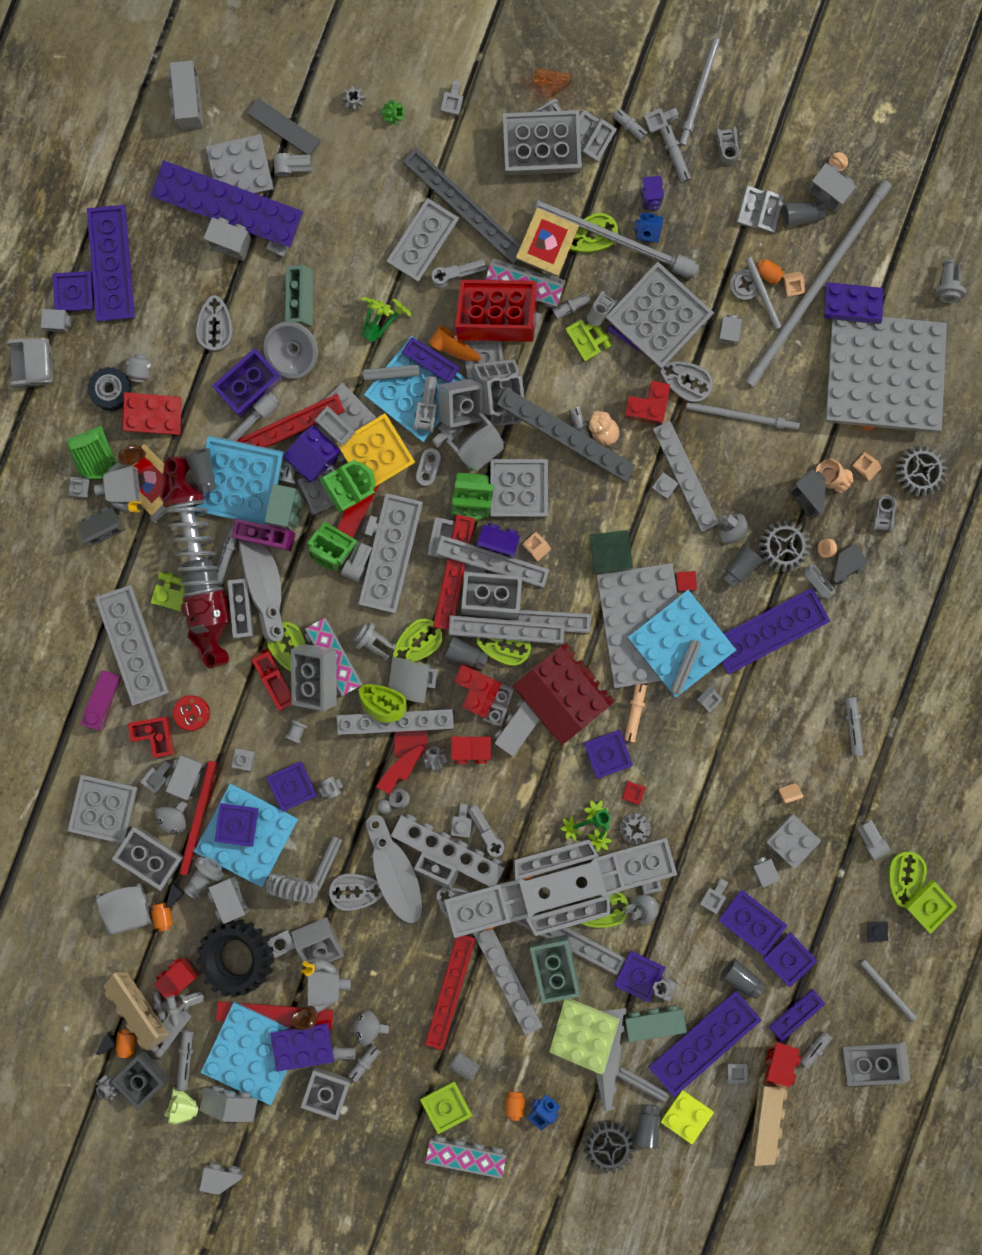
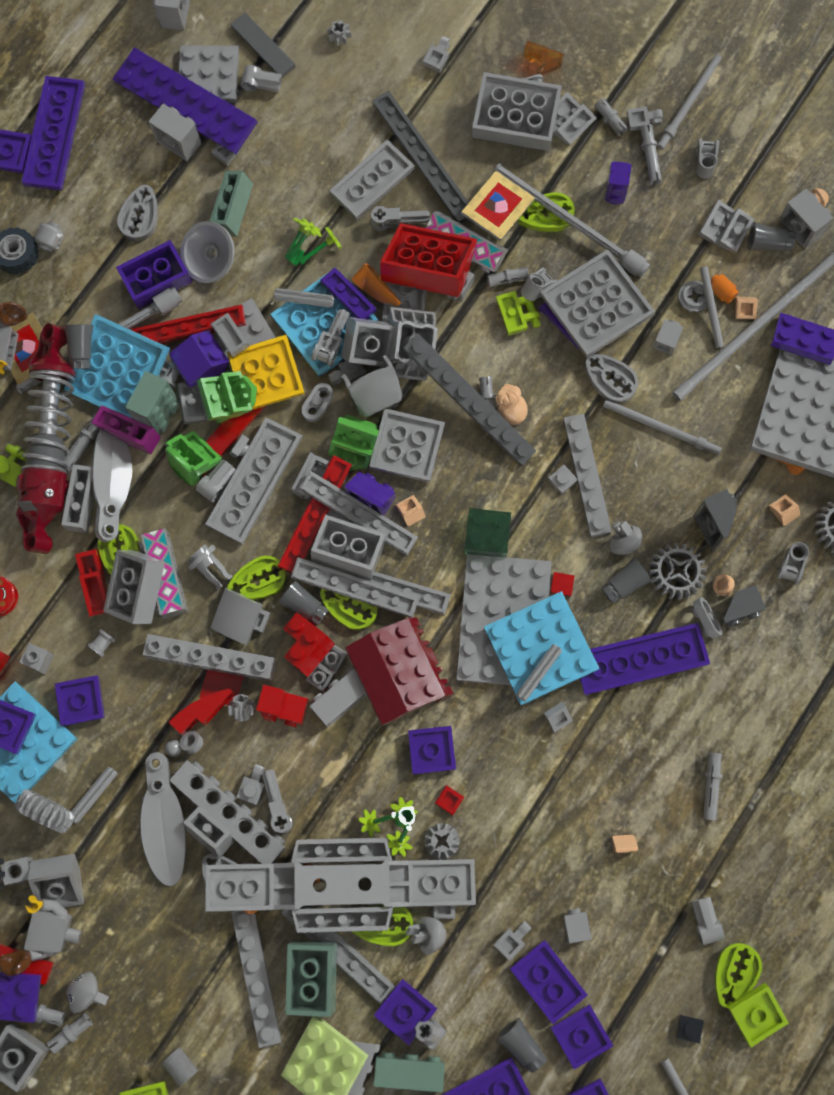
camera: 15 degrees right, 10 degrees down
red plate [122,392,181,436] -> none
light grey gear [318,776,343,800] -> none
light grey piece [329,873,383,911] -> none
lime piece [359,684,407,723] -> none
bright green gear [381,100,405,124] -> none
red tile [425,935,476,1050] -> none
red brick [624,381,671,425] -> none
light nougat pin [624,683,648,742] -> none
blue brick [634,213,664,243] -> none
light grey brick [764,813,821,869] -> none
light nougat hair [815,459,853,493] -> none

